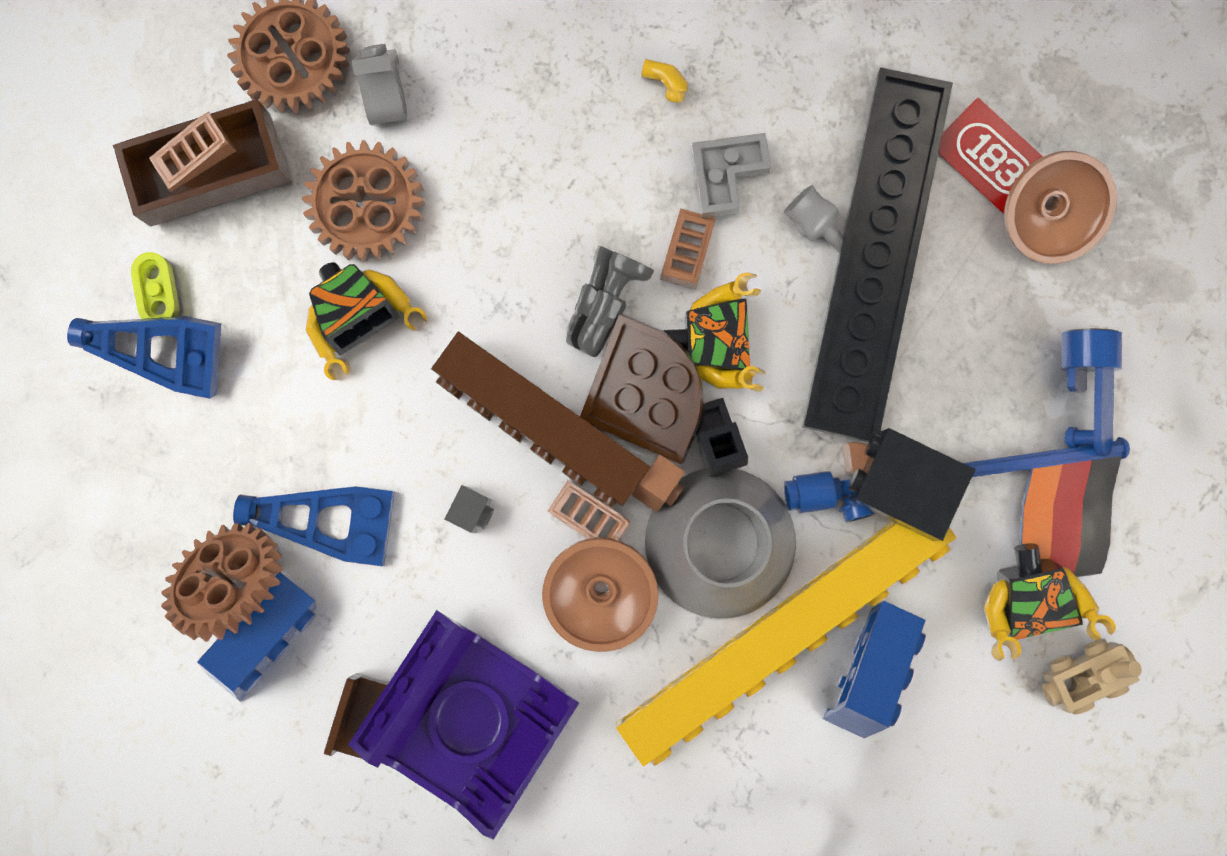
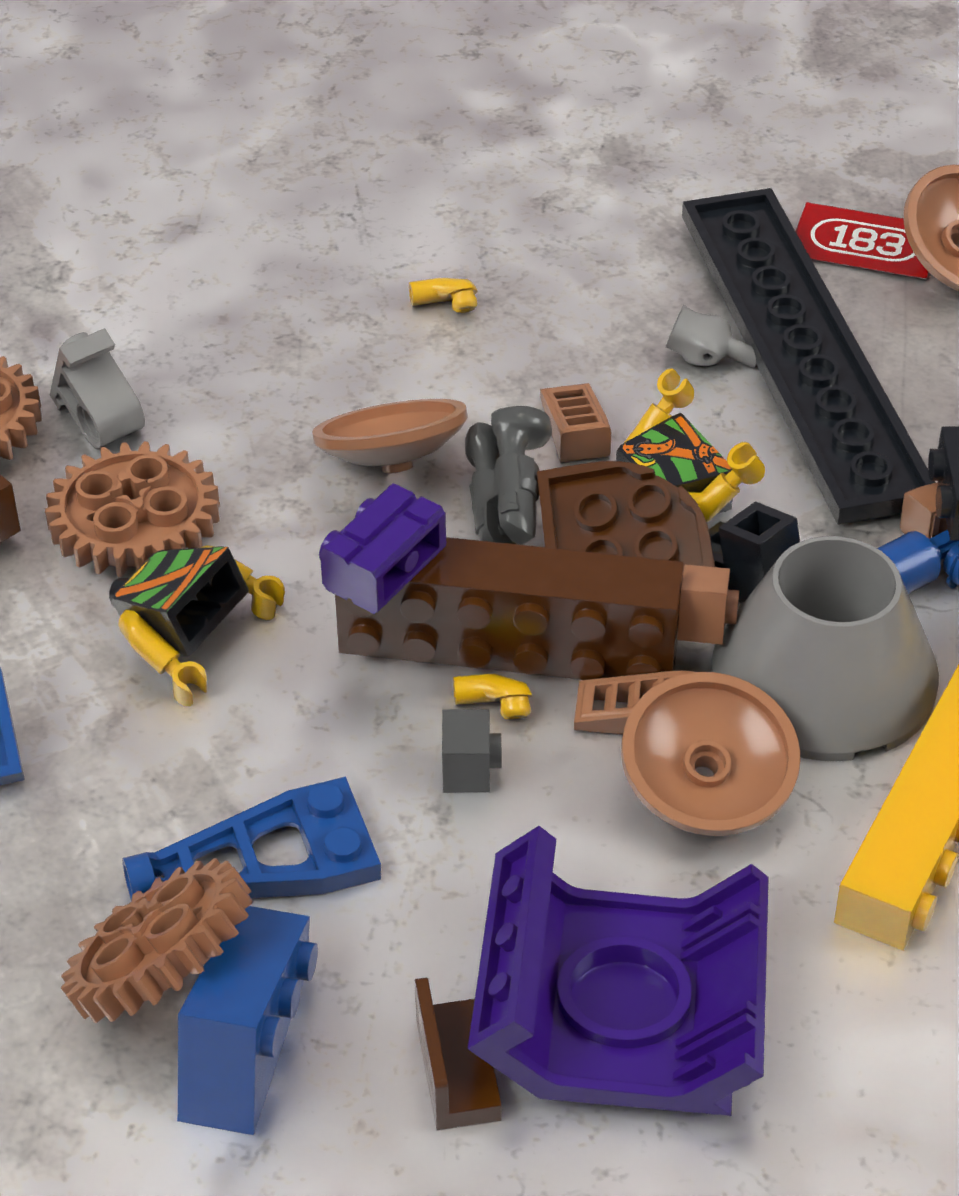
camera: 30 degrees left, 40 degrees down
light grey plate [691,133,771,218] -> none
none -> nougat dish [312,399,468,473]
none -> dark purple brick [319,483,446,614]
none -> yellow arm [453,674,533,720]

